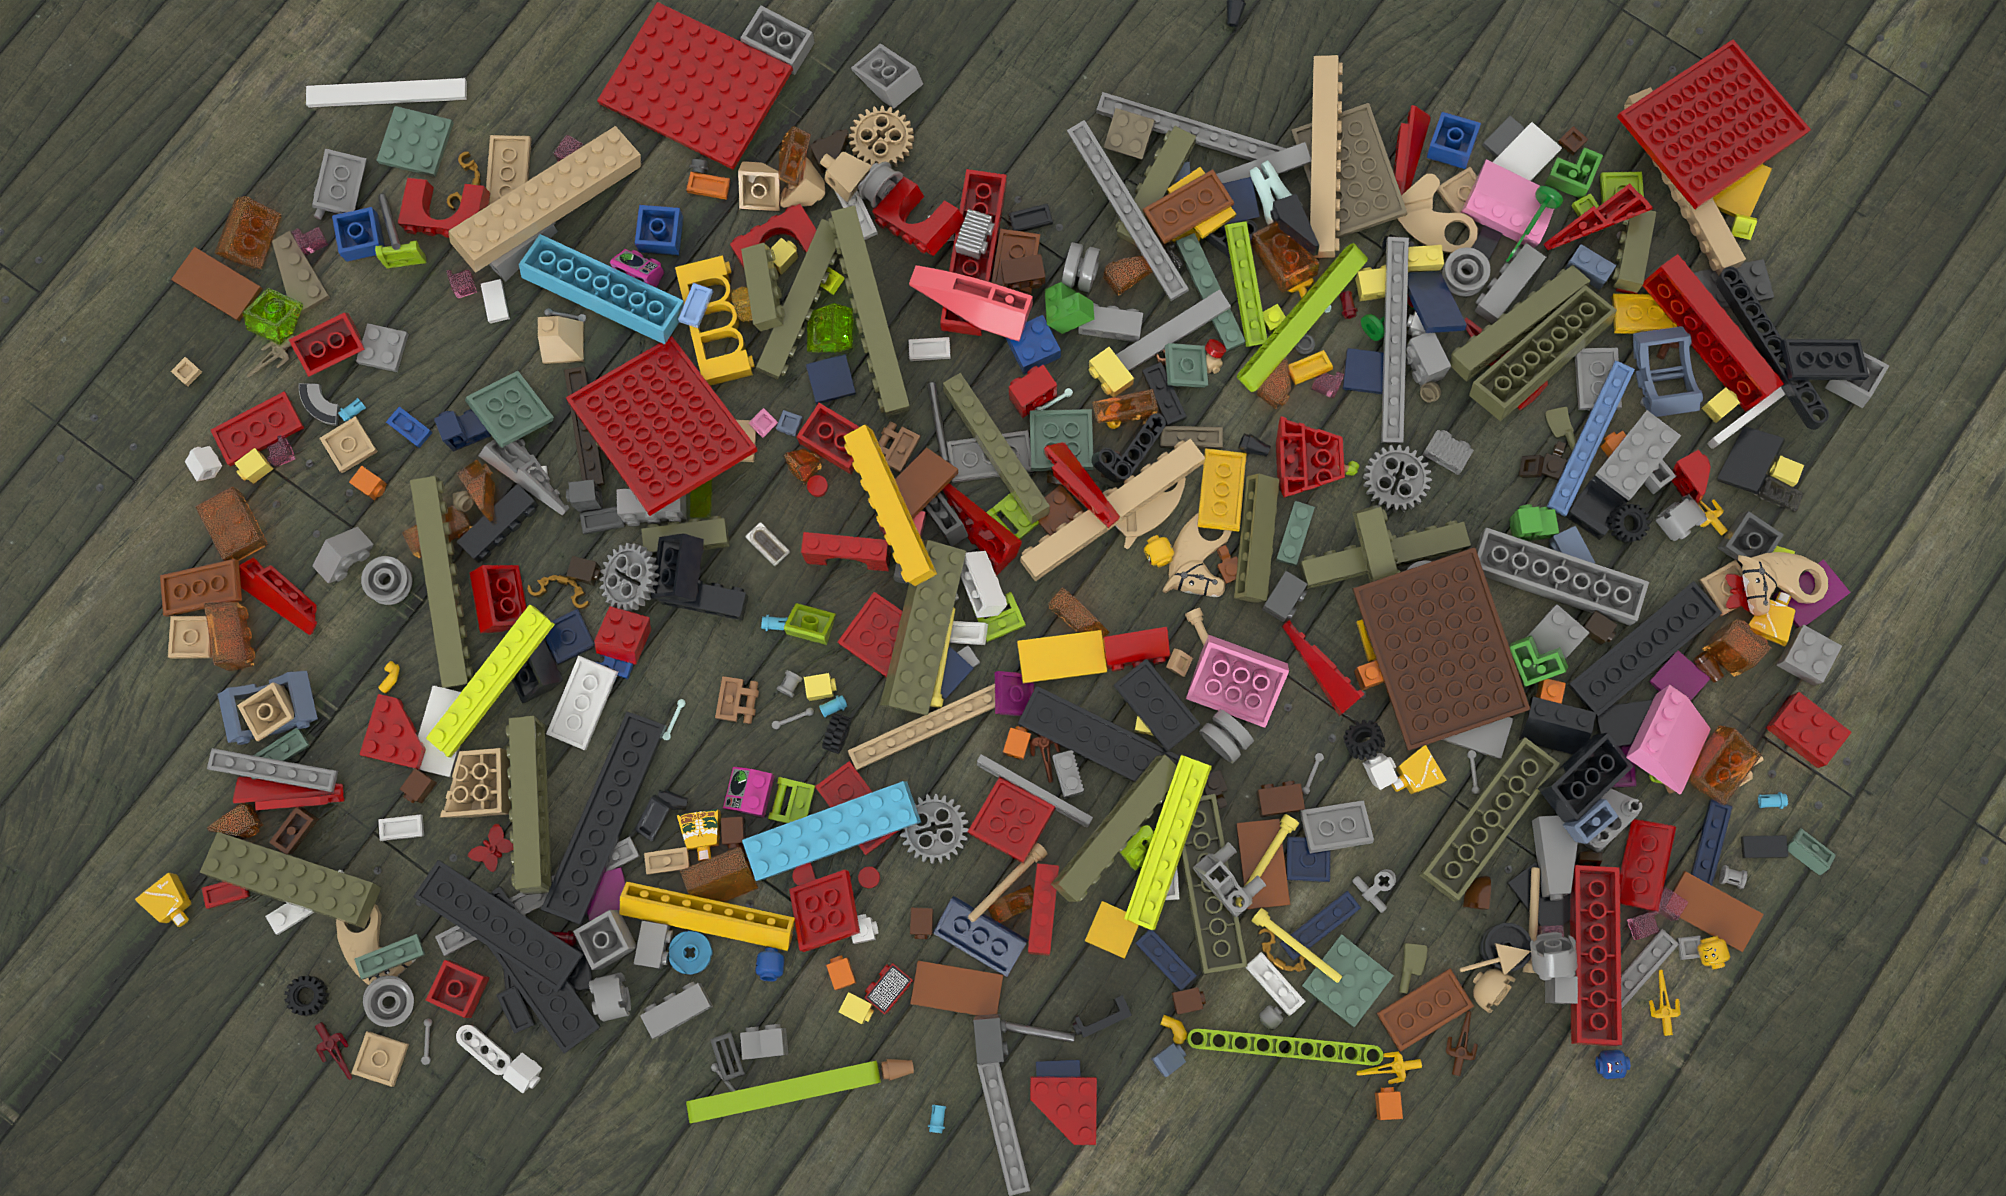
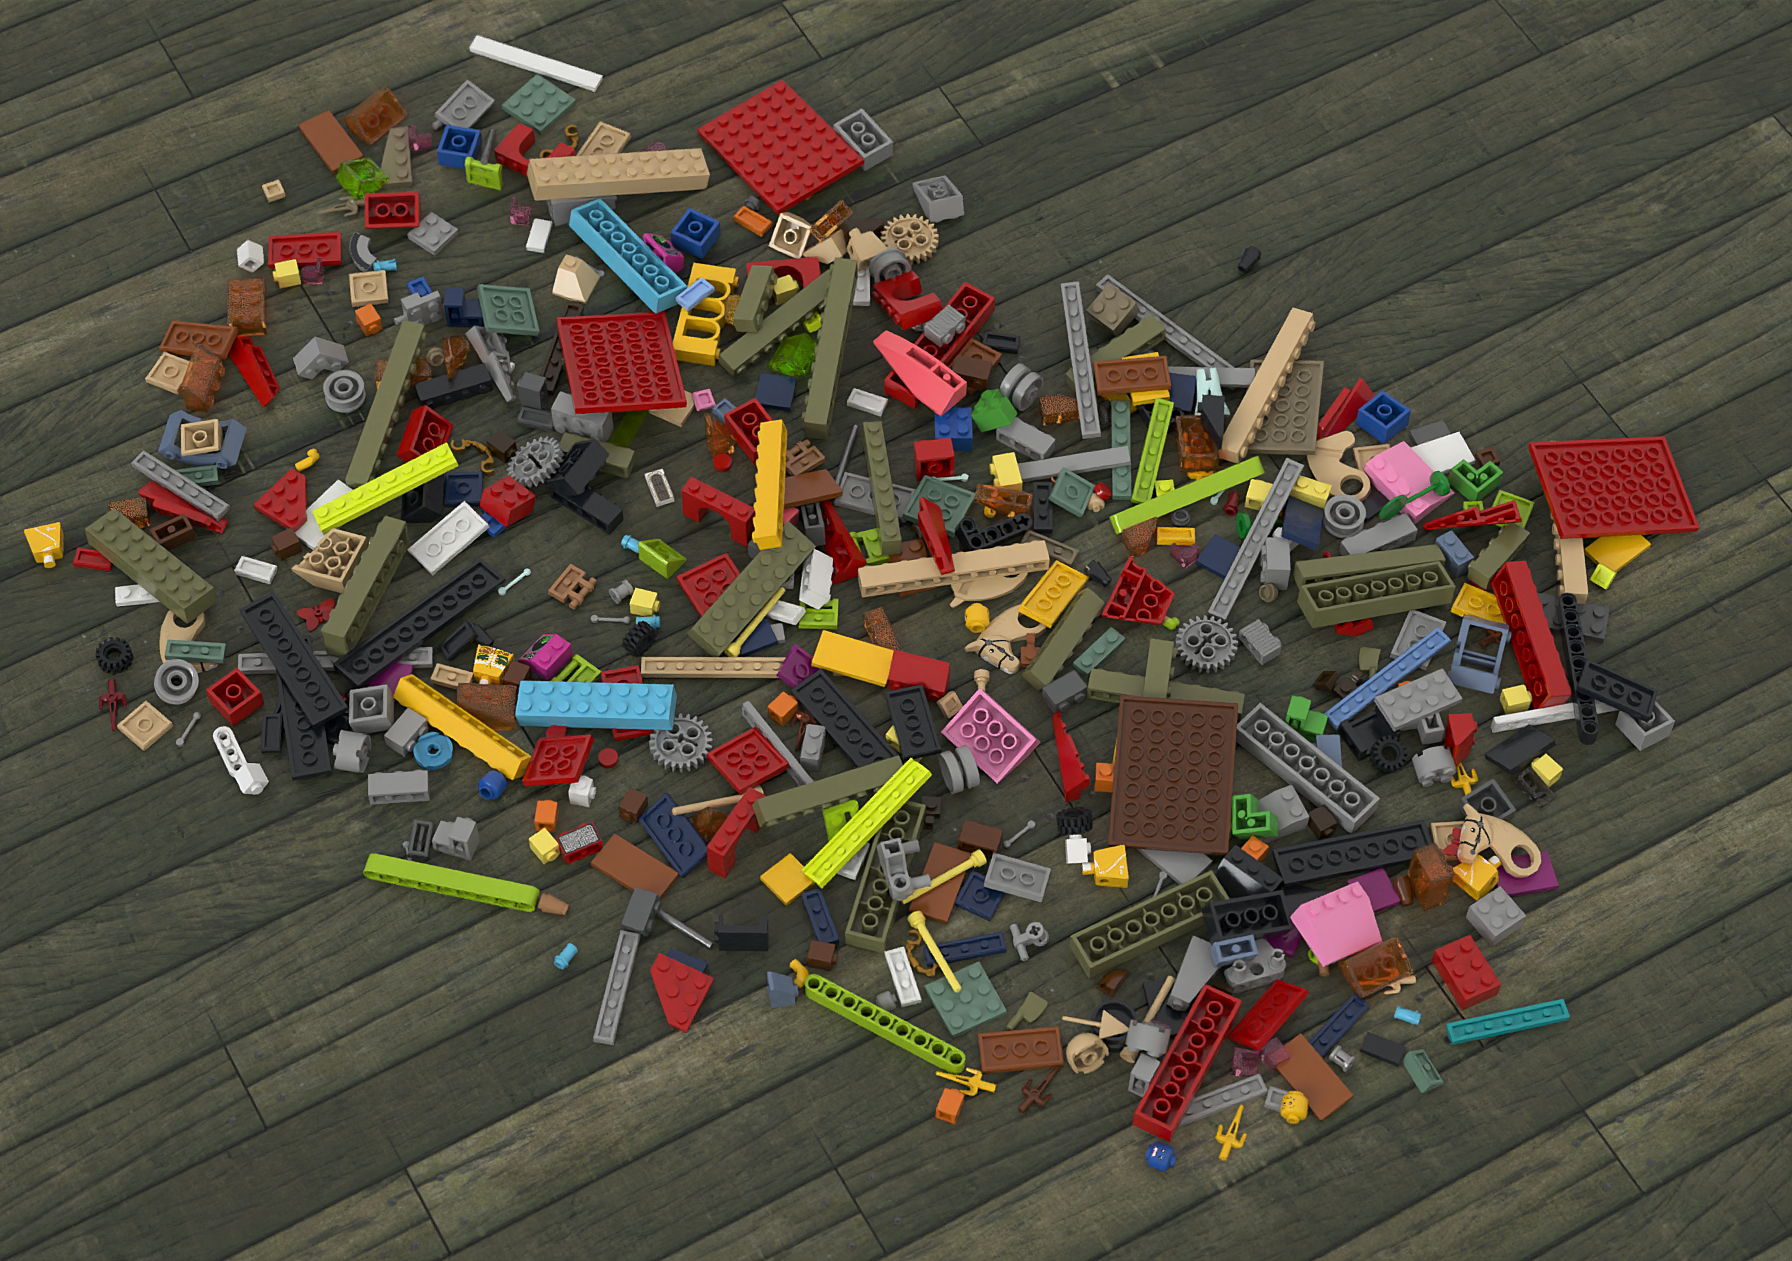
camera: 20 degrees right, 20 degrees down
none -> light grey plate [394,291,444,326]
none -> teal plate [1446,999,1570,1045]

